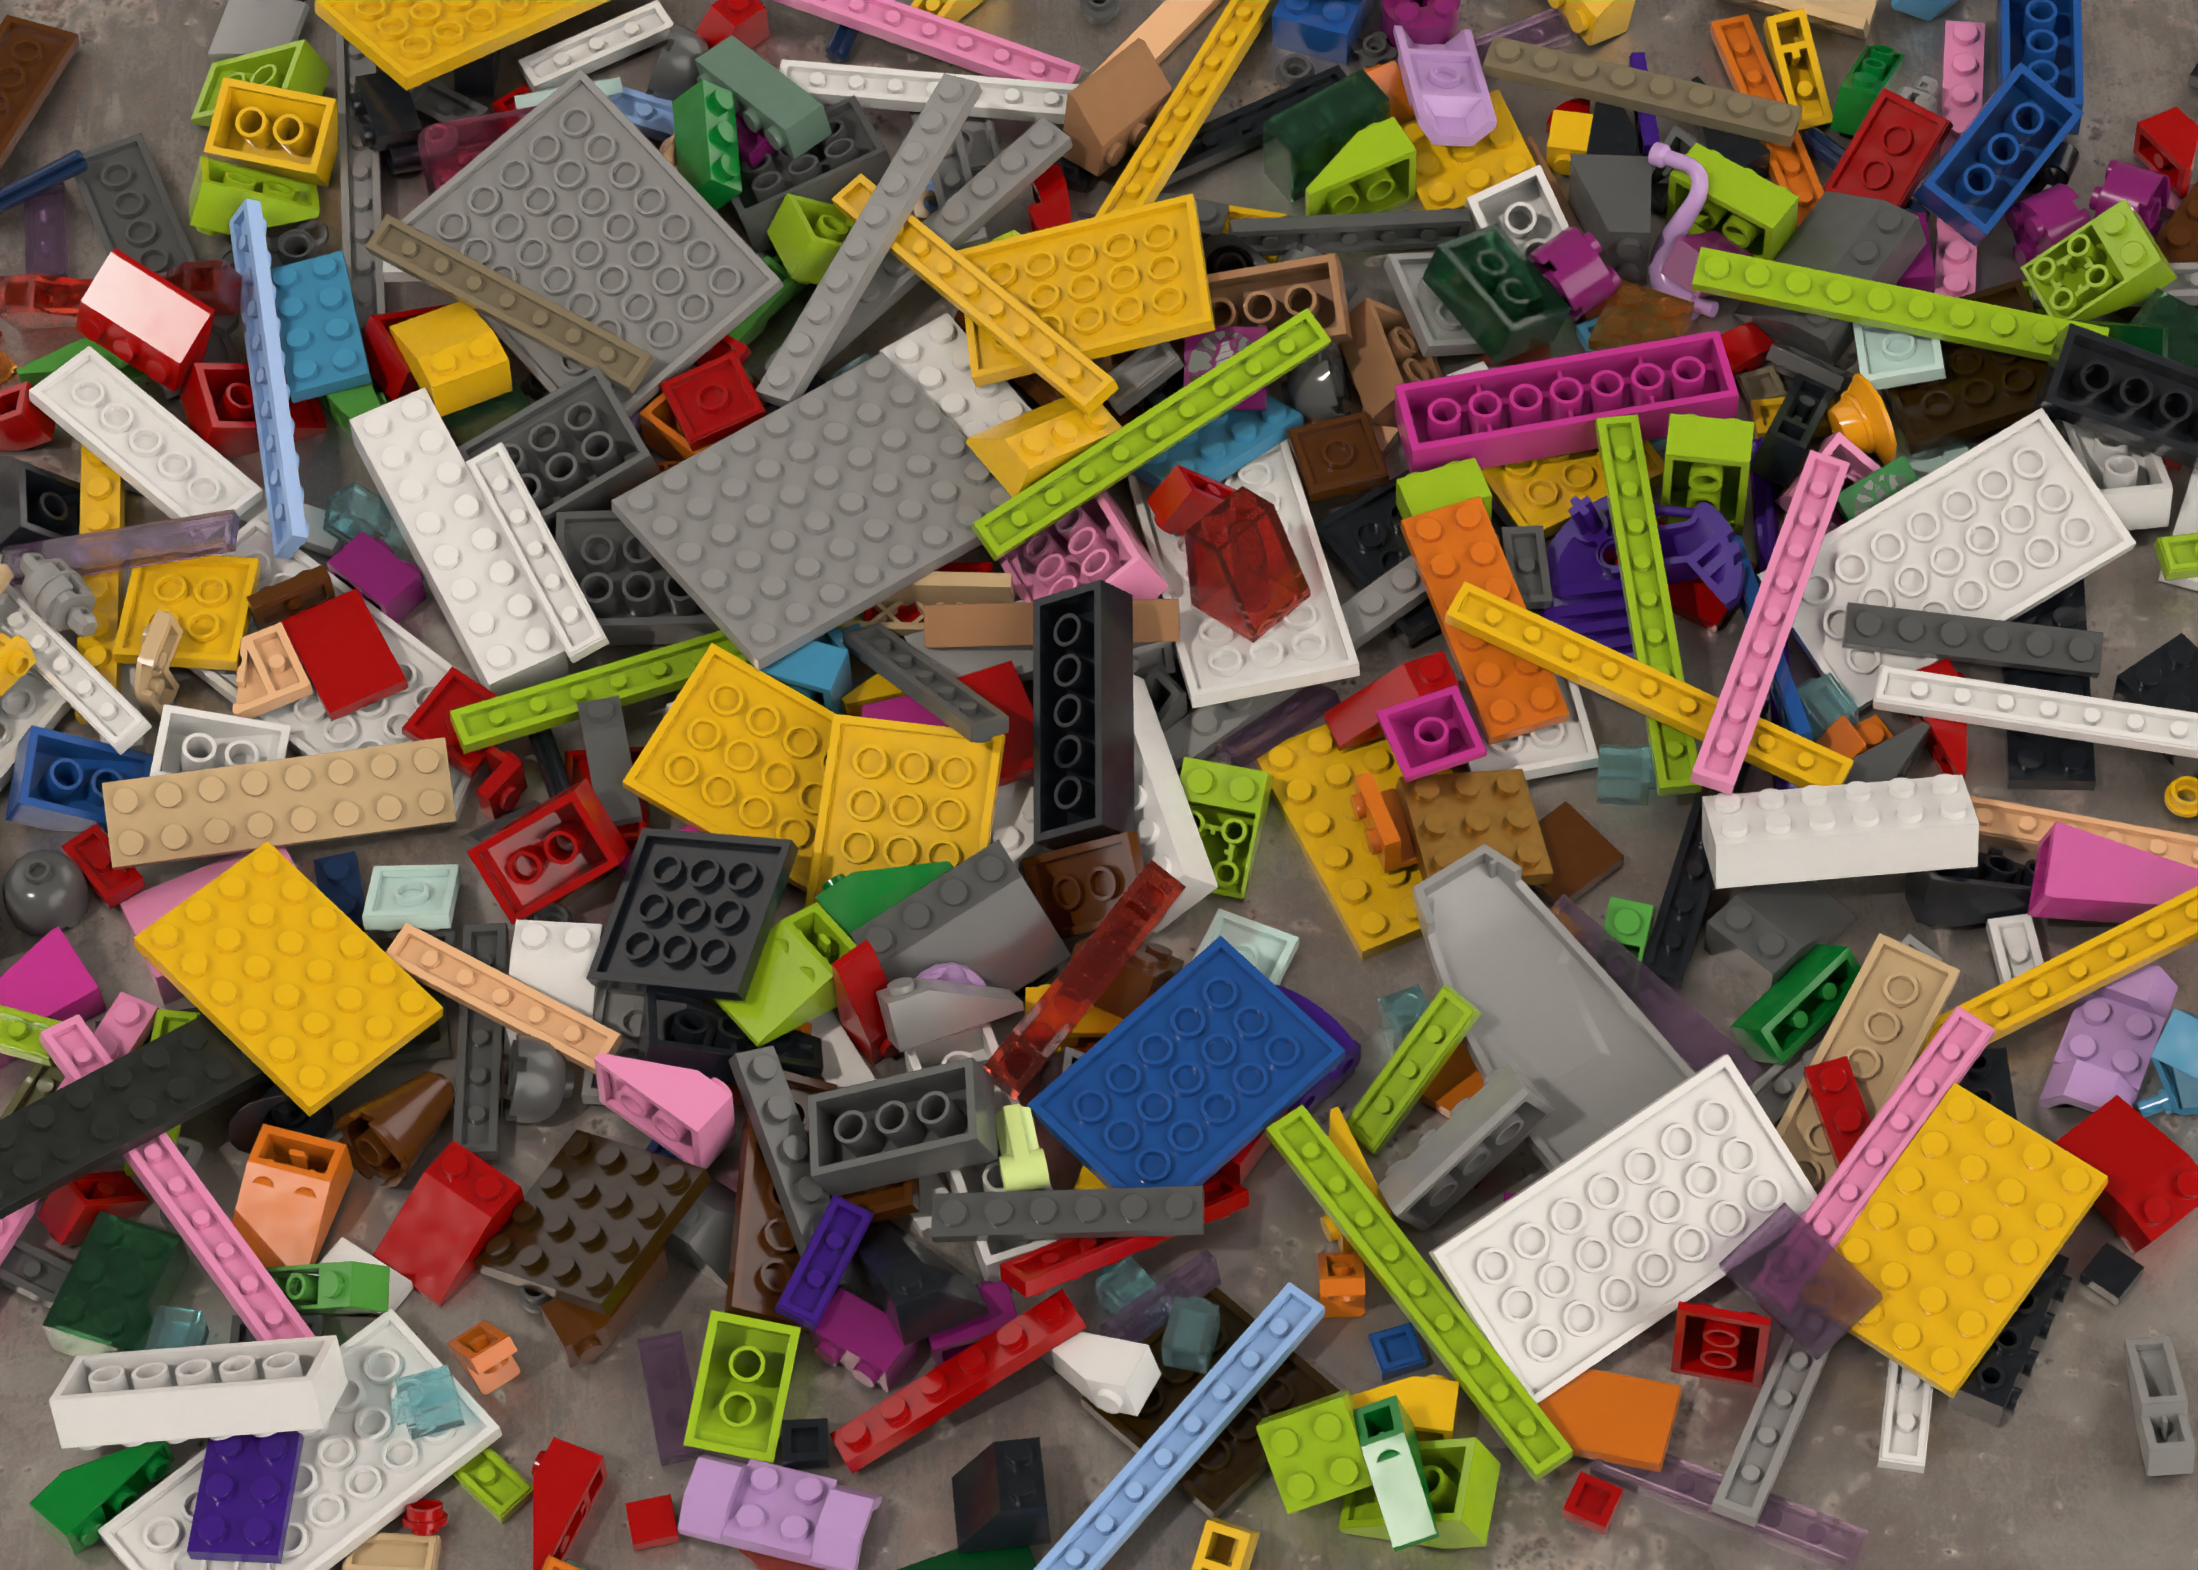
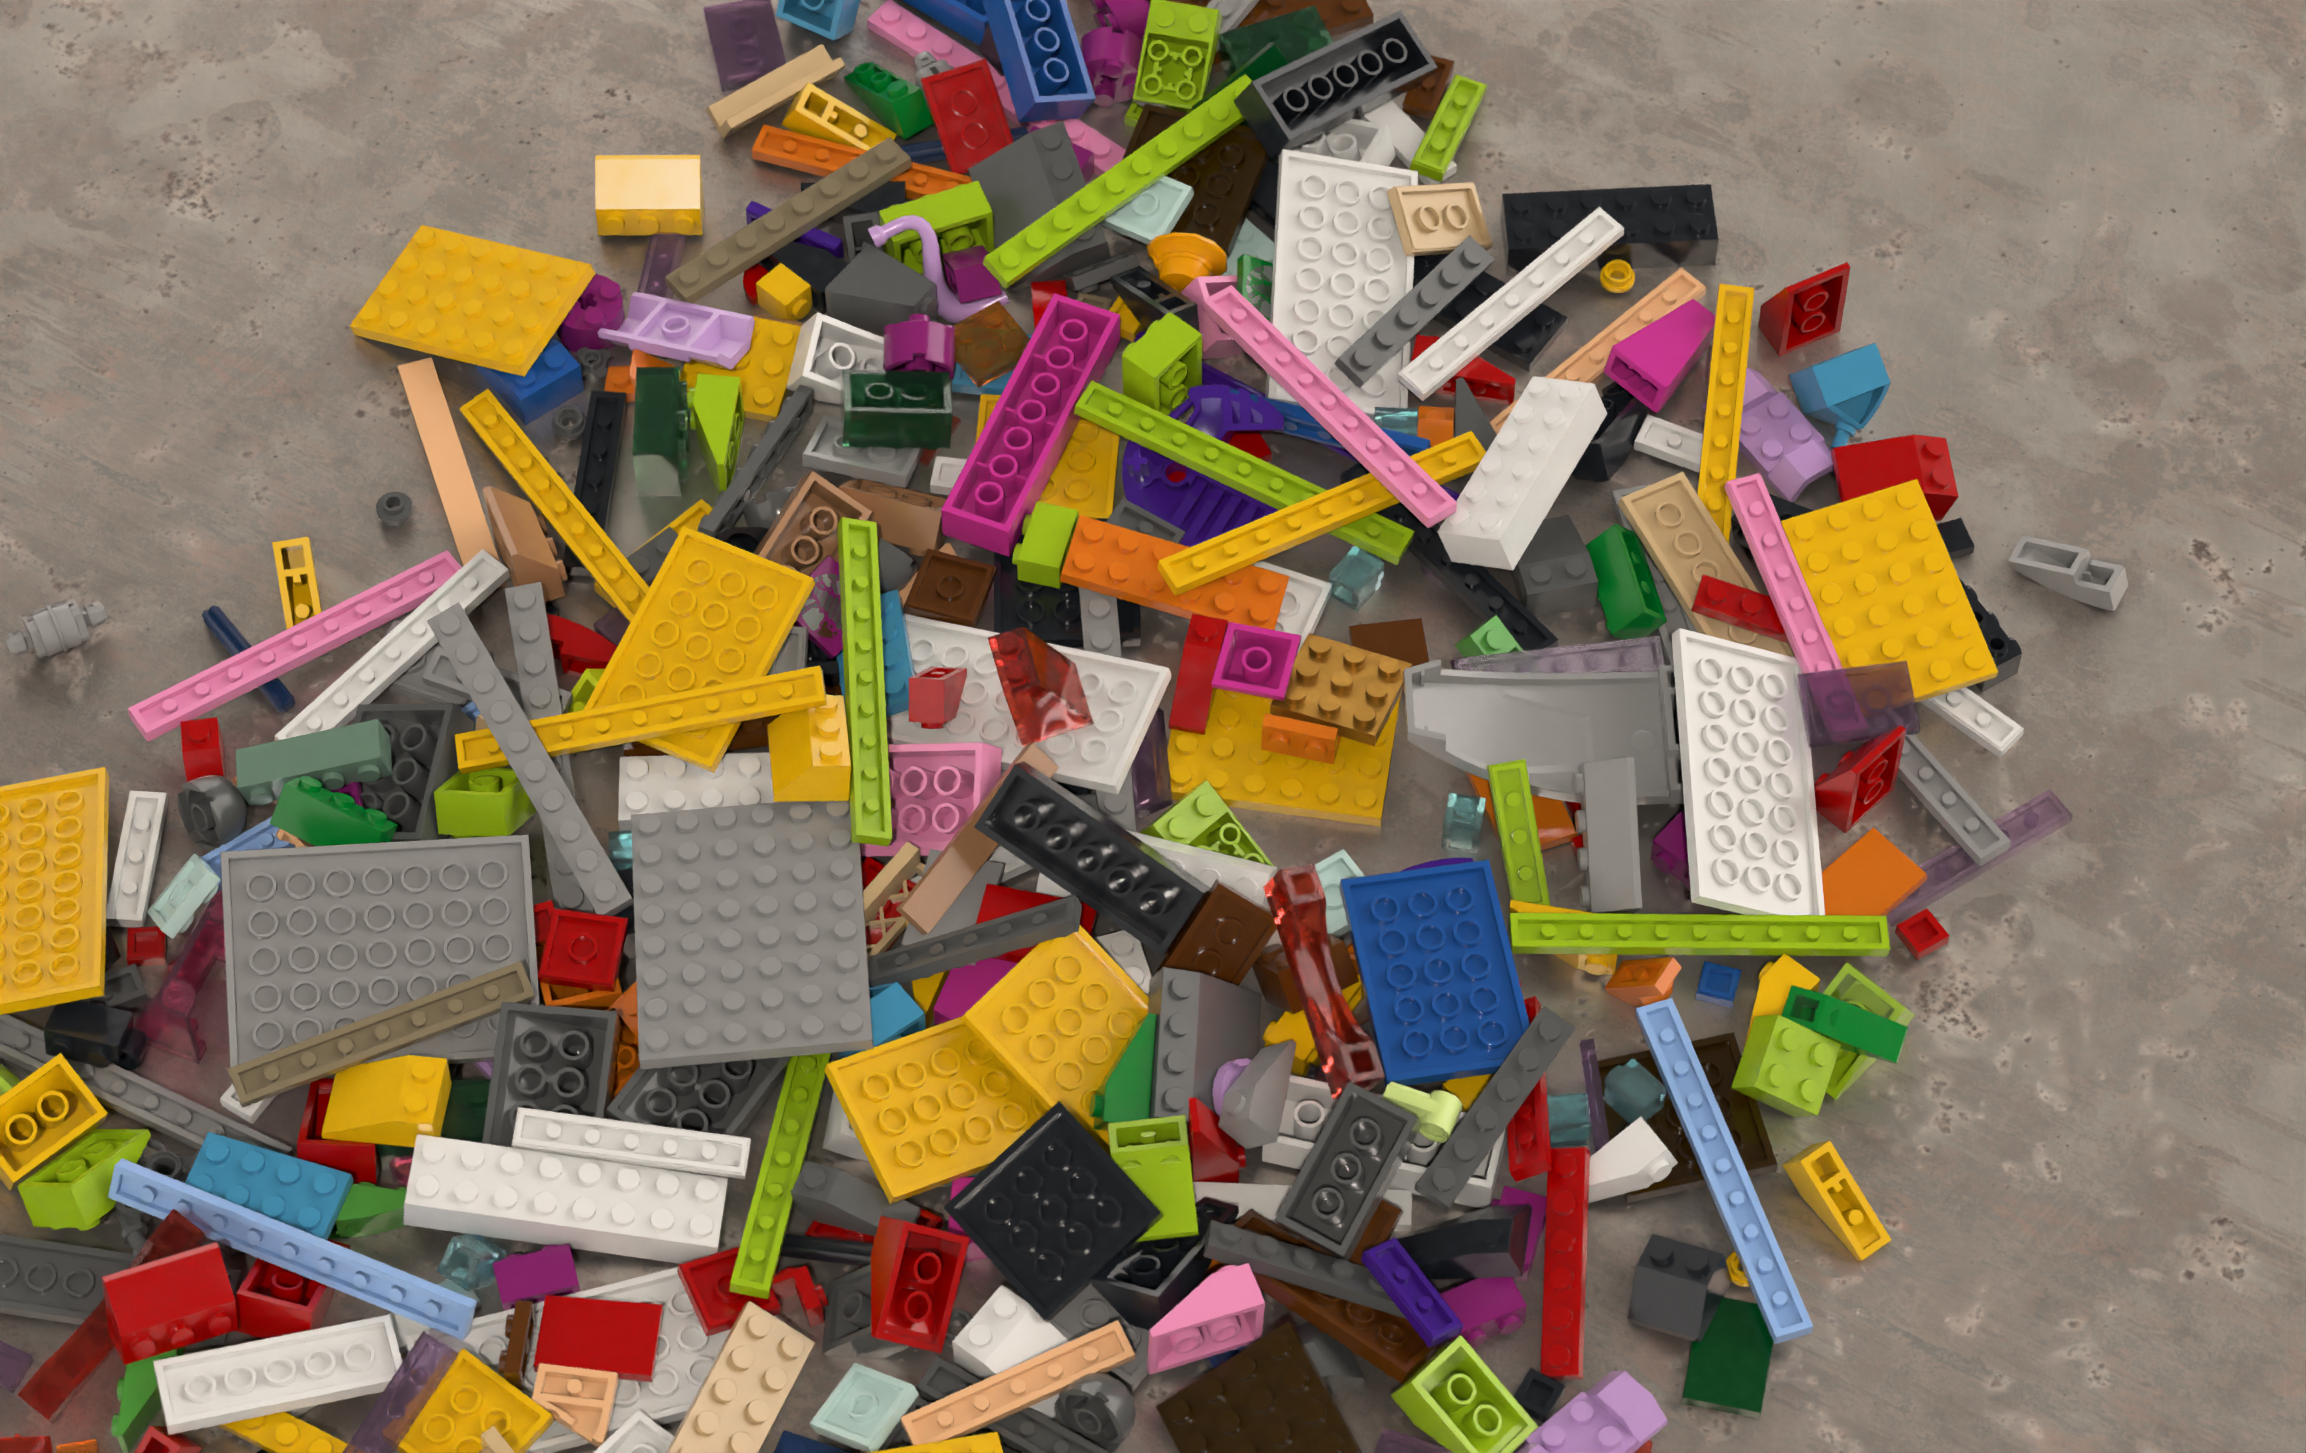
camera: 60 degrees left, 0 degrees up
none -> tan tile [1386,182,1493,257]

